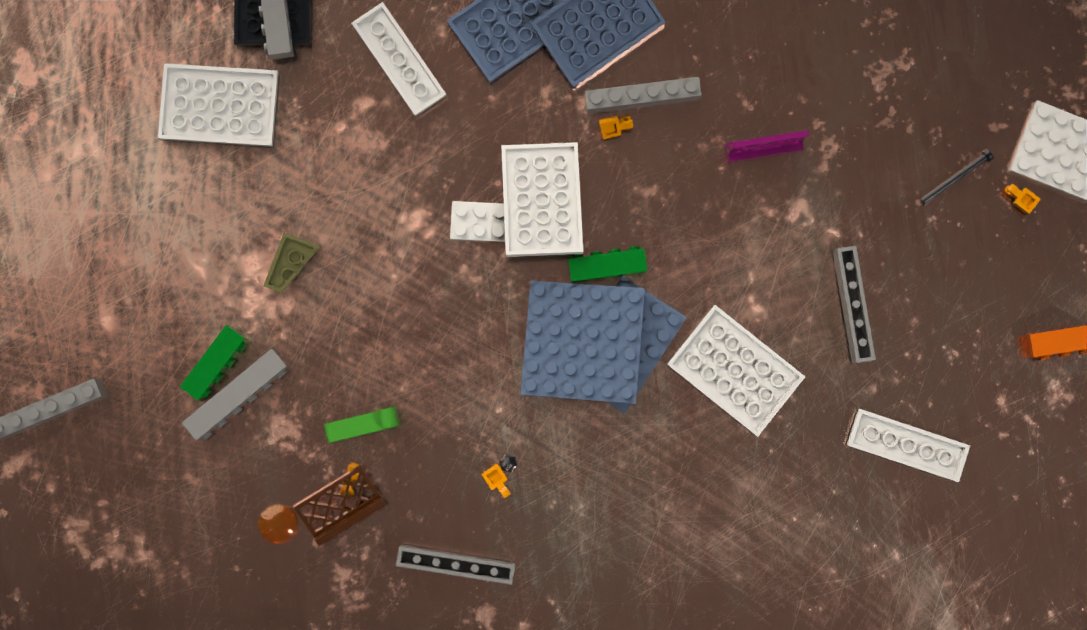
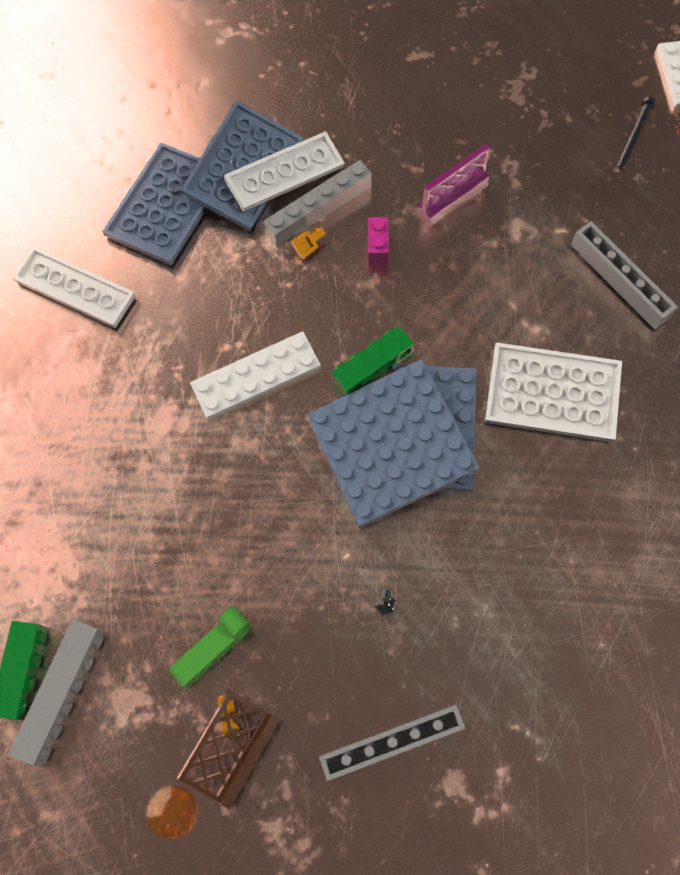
camera: 25 degrees left, 15 degrees down
olive wing [264,233,320,293] -> none
light orange plate [481,464,511,498] -> none
white plate [501,142,583,257] -> none
none -> white plate [224,131,345,212]
none -> dark pink brick [368,217,389,265]

